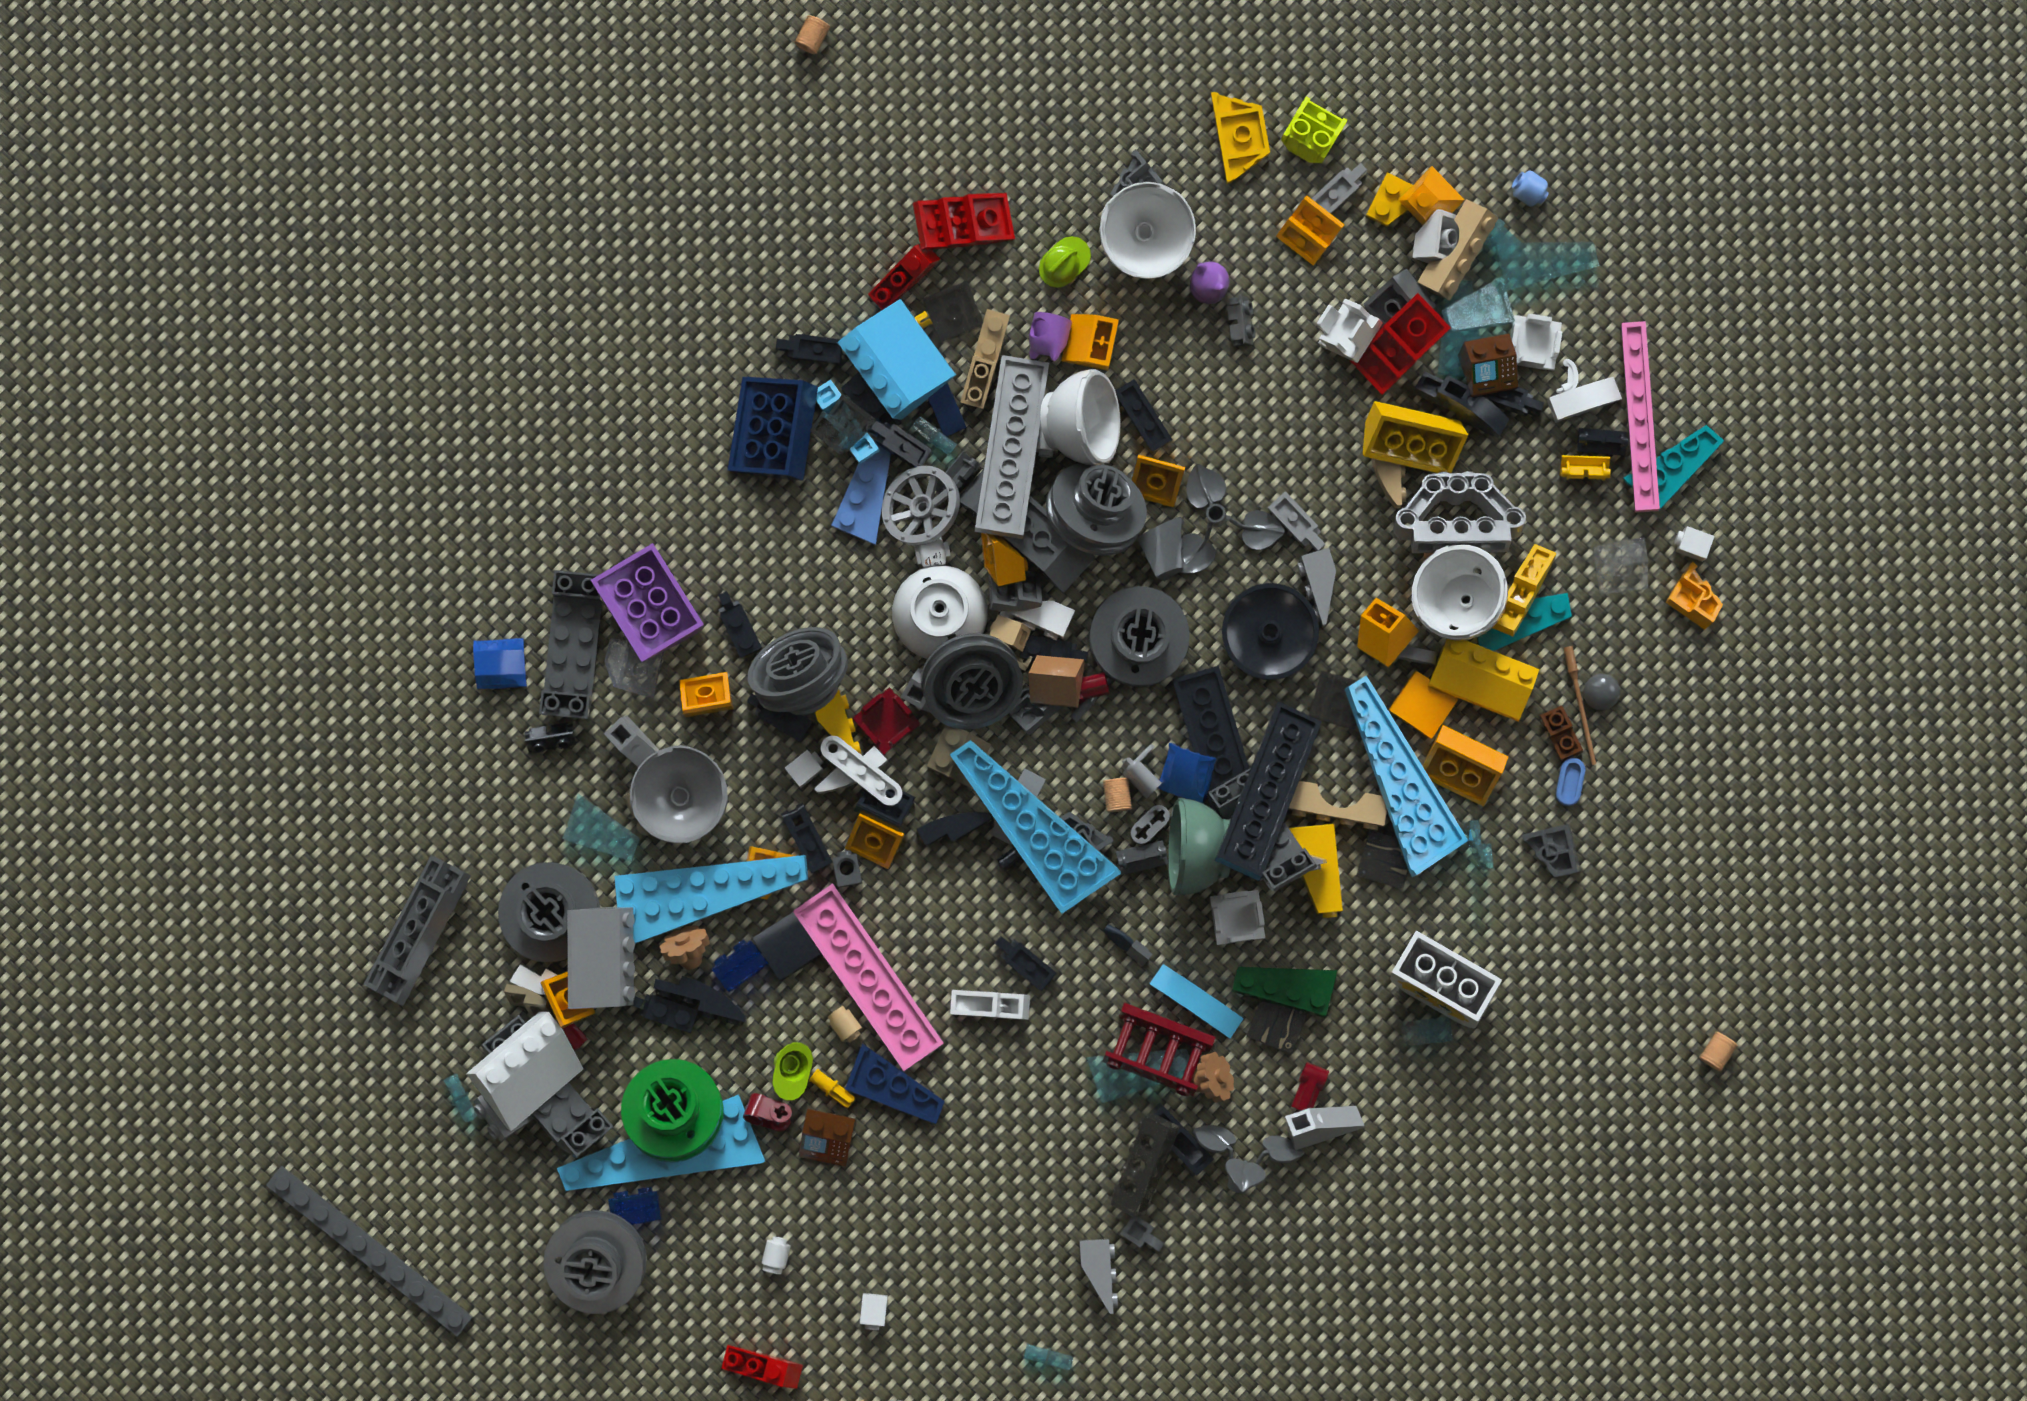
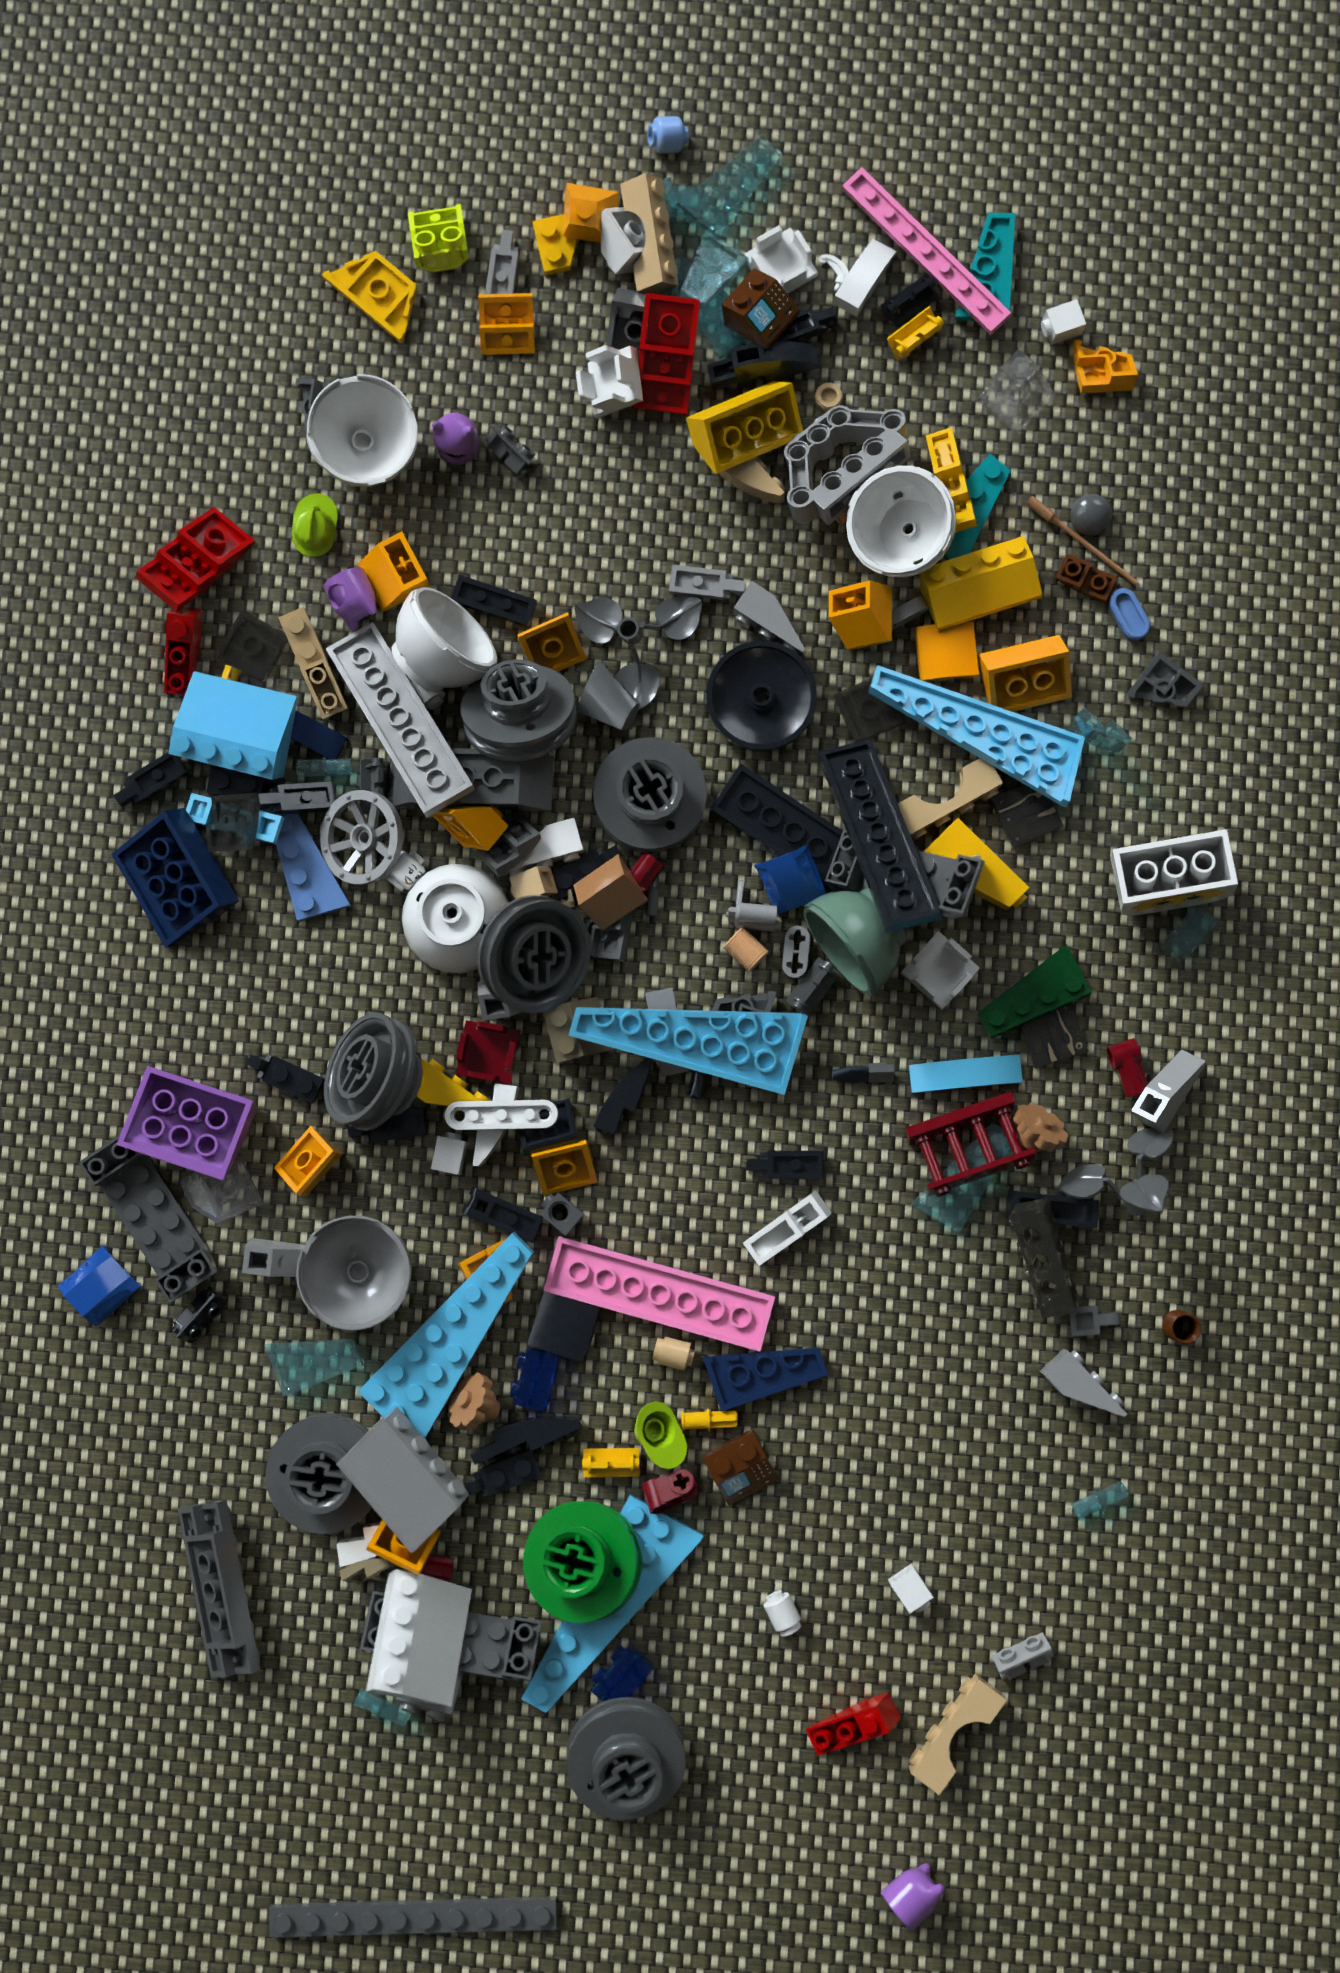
camera: 30 degrees left, 0 degrees up
none -> yellow hinge [582,1448,640,1477]
none -> tan tile [815,383,842,412]
none -> reddish brown piece [1162,1310,1201,1344]

